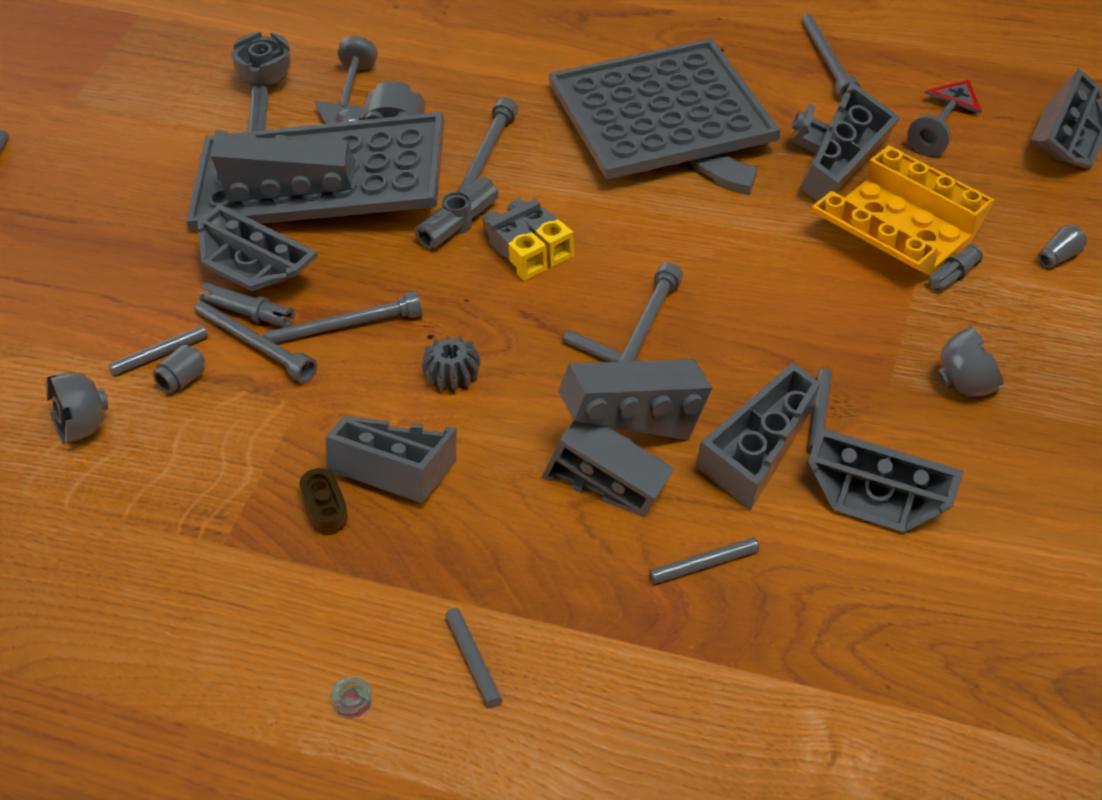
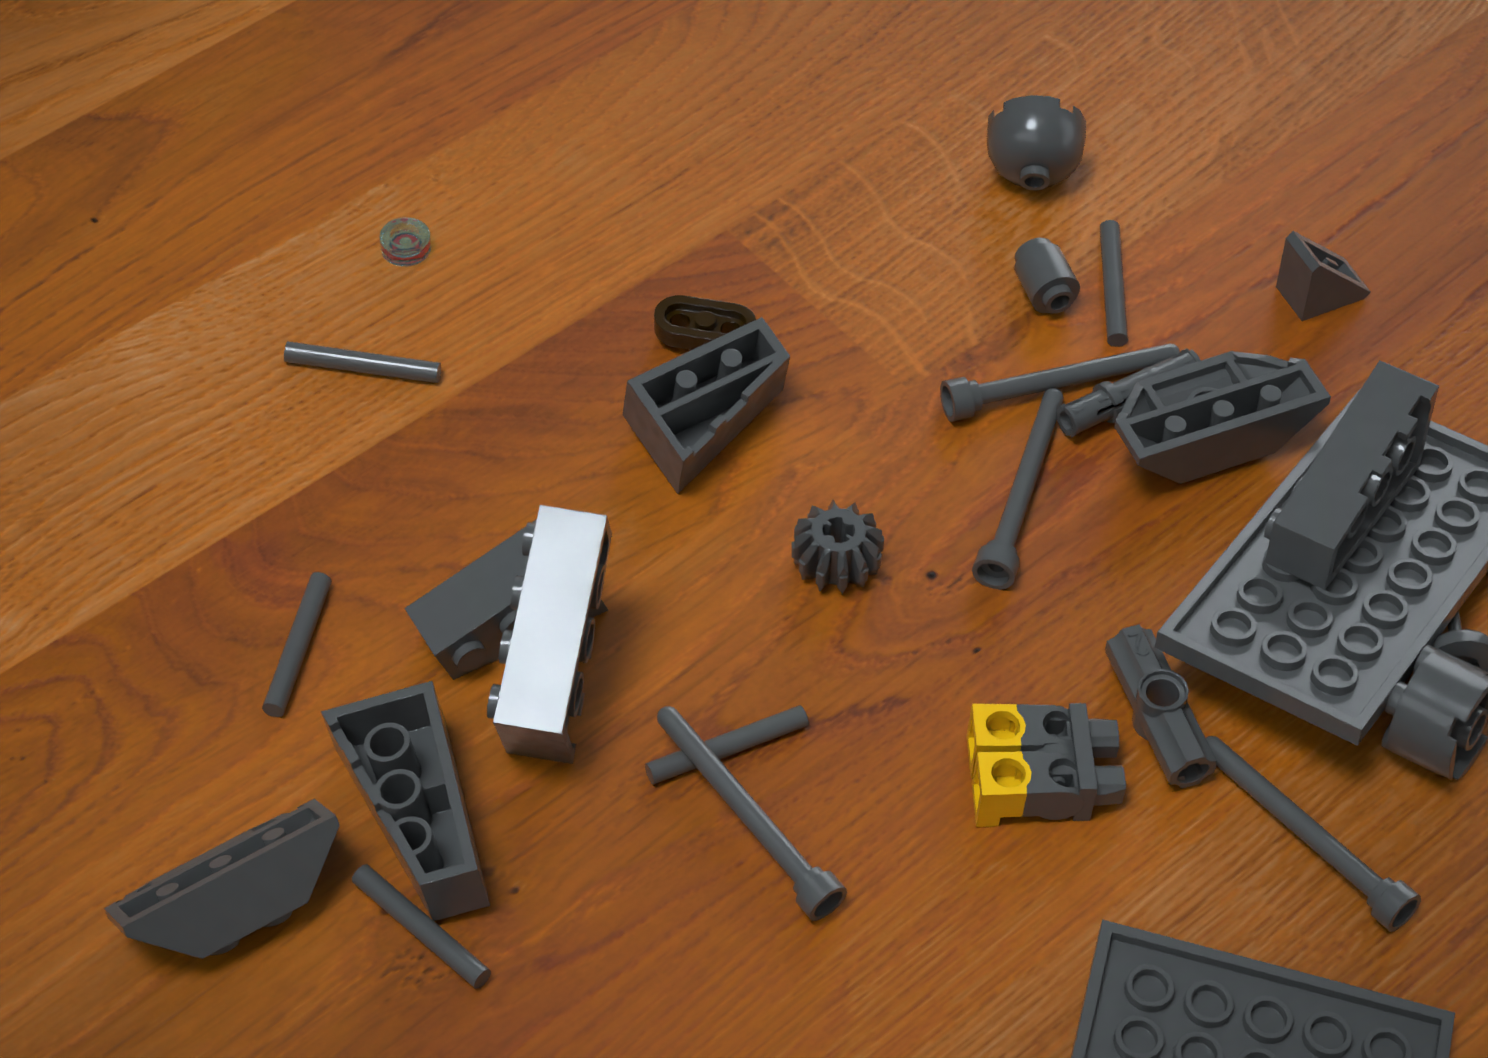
camera: 120 degrees right, 5 degrees up
none -> dark grey slope [1276,231,1371,321]

